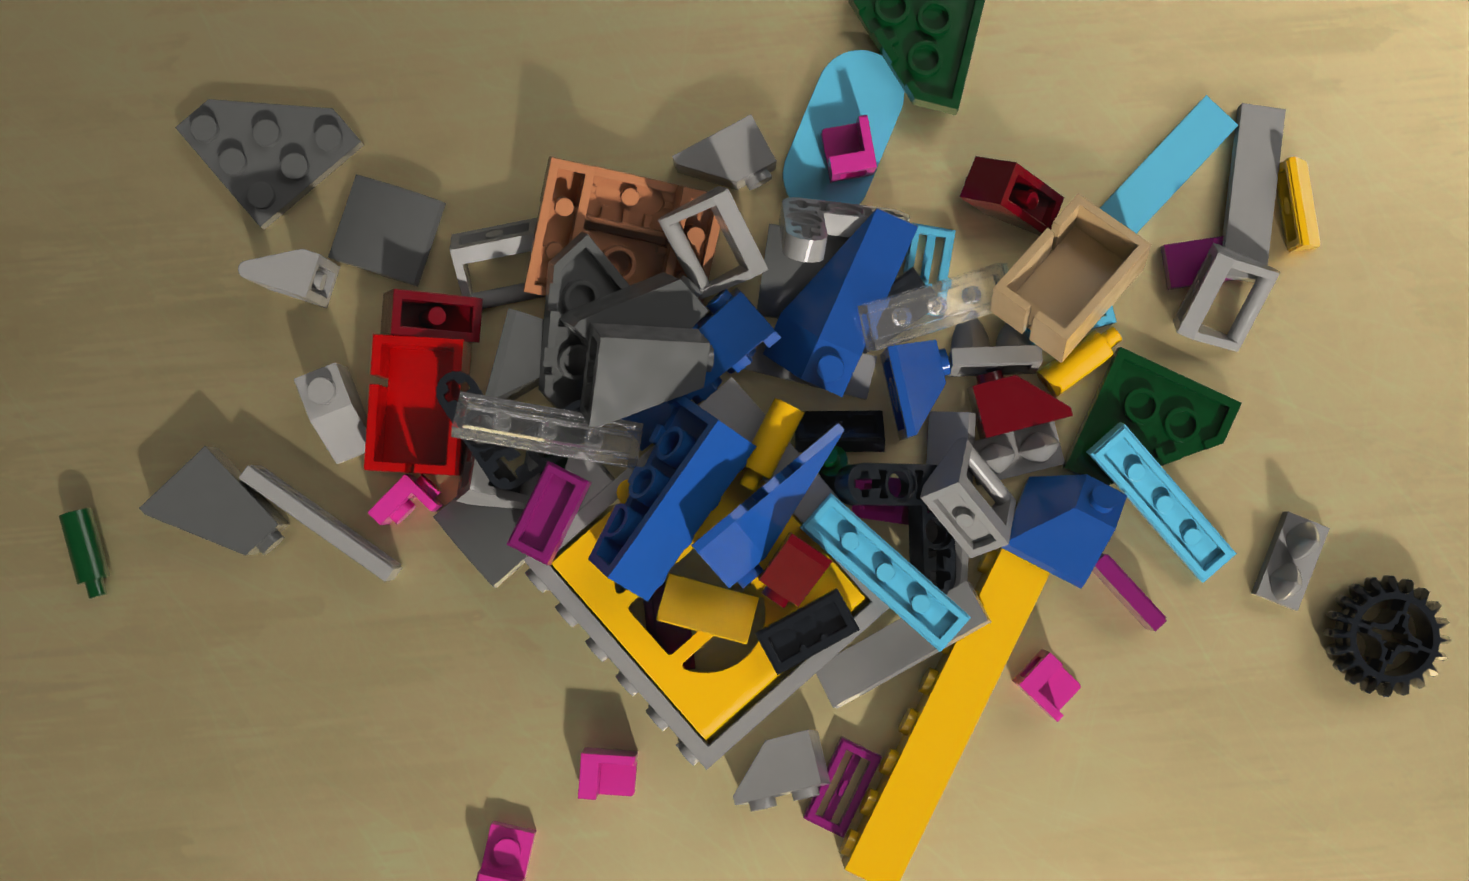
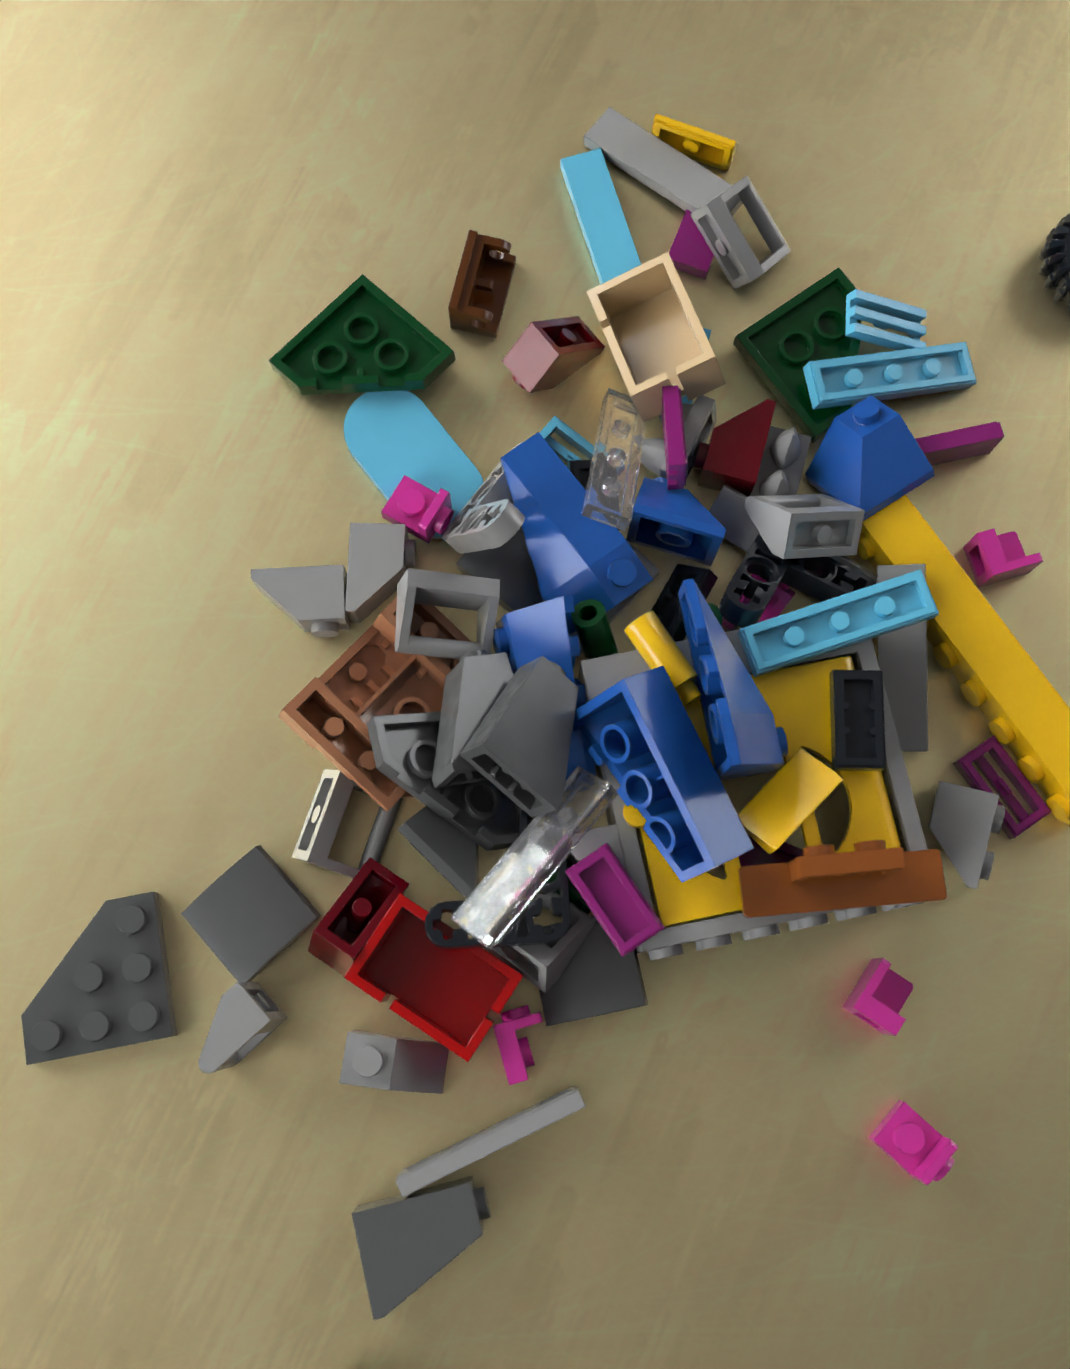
camera: 65 degrees left, 10 degrees down
dark red slope [758,532,832,608] -> none
dark pink panel [821,115,877,183] -> none
yellow cylinder [1037,326,1122,398] -> none
light grey tile [1251,512,1330,611] -> none
none -> light grey slope [251,565,351,638]
none -> dark pink bracket [381,475,454,544]
none -> reddish brown hinge [448,230,516,338]
none -> dark green cylinder [571,599,619,660]
none -> magenta tile [662,385,687,490]
none -> dark orange bracket [738,840,947,918]
none -> medium azure tile [845,289,927,350]

